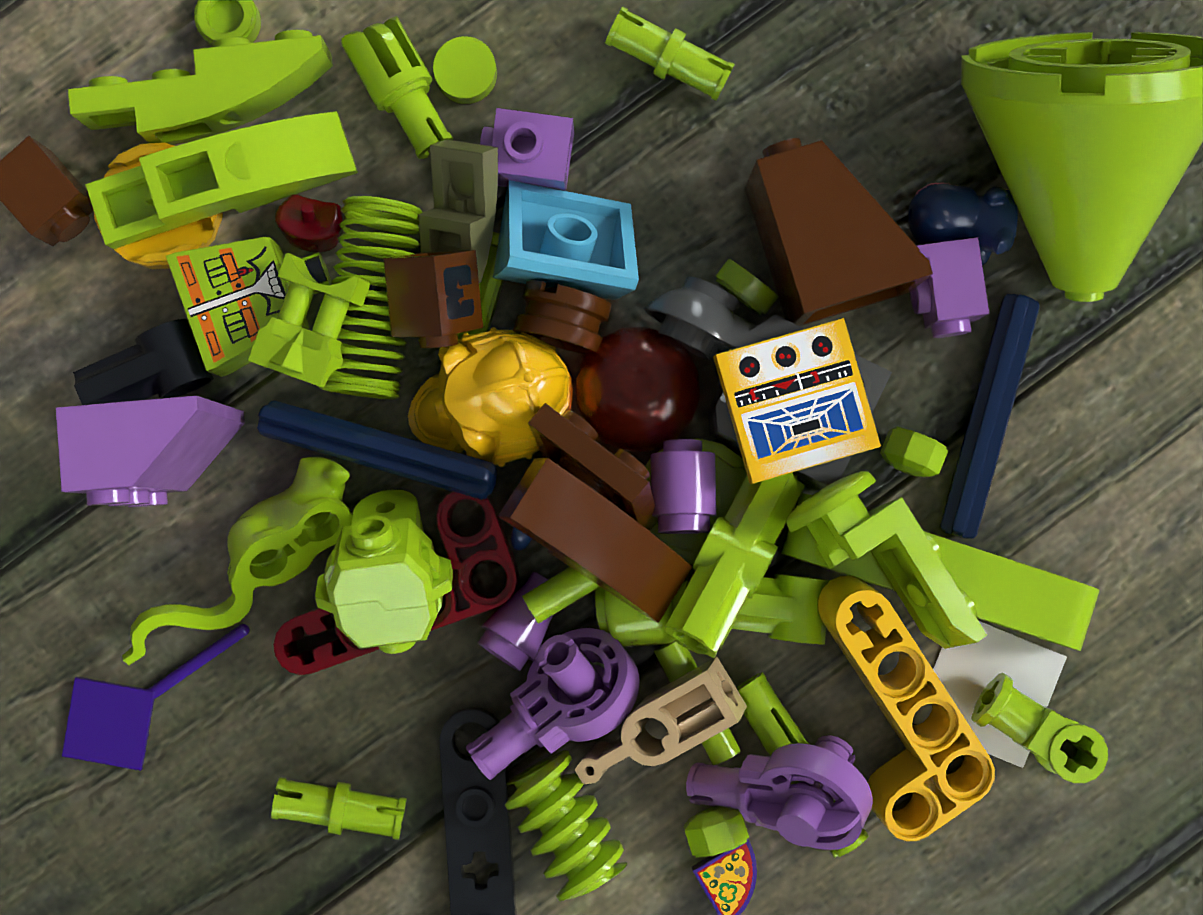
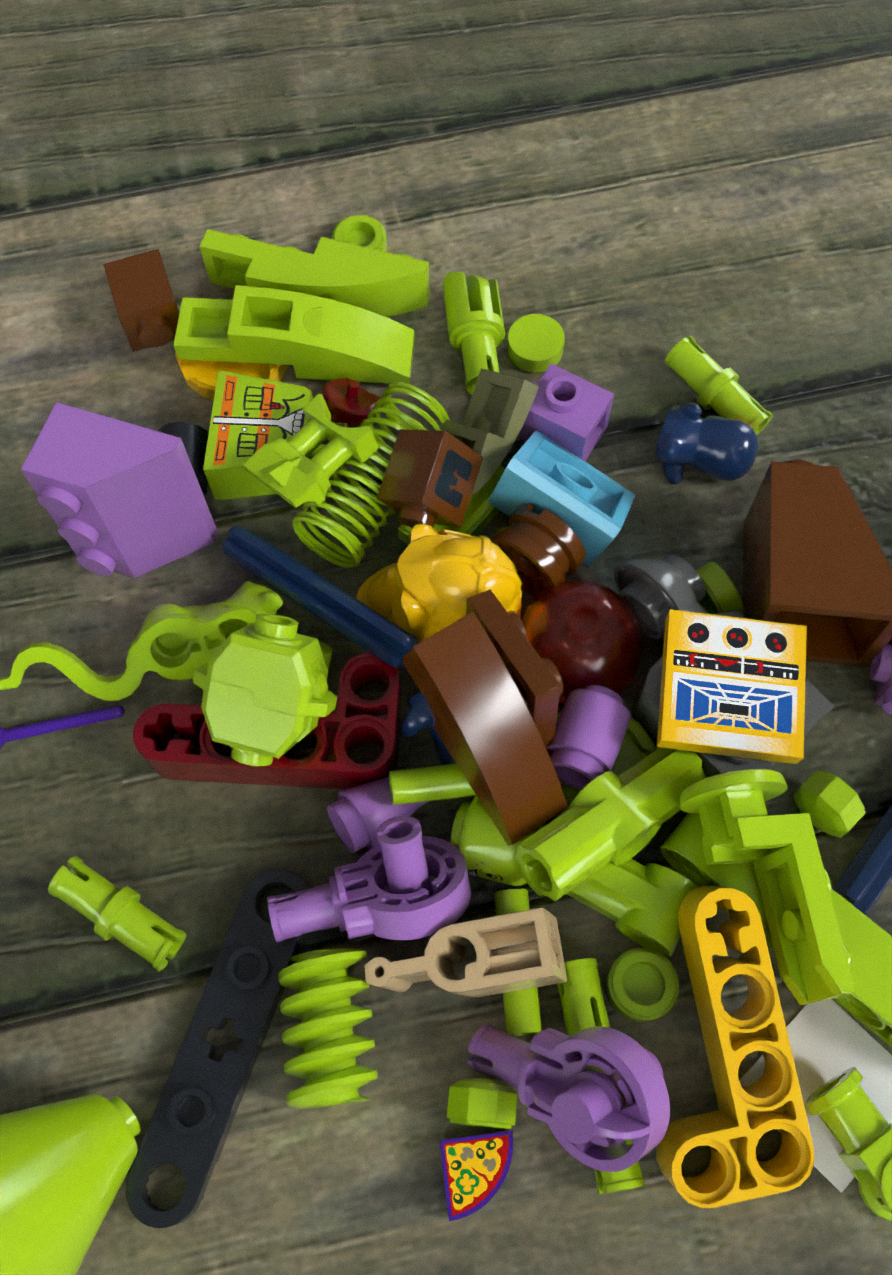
camera: 25 degrees right, 20 degrees down
none -> lime tile [606,948,679,1023]
none -> dark blue animal [655,402,759,485]

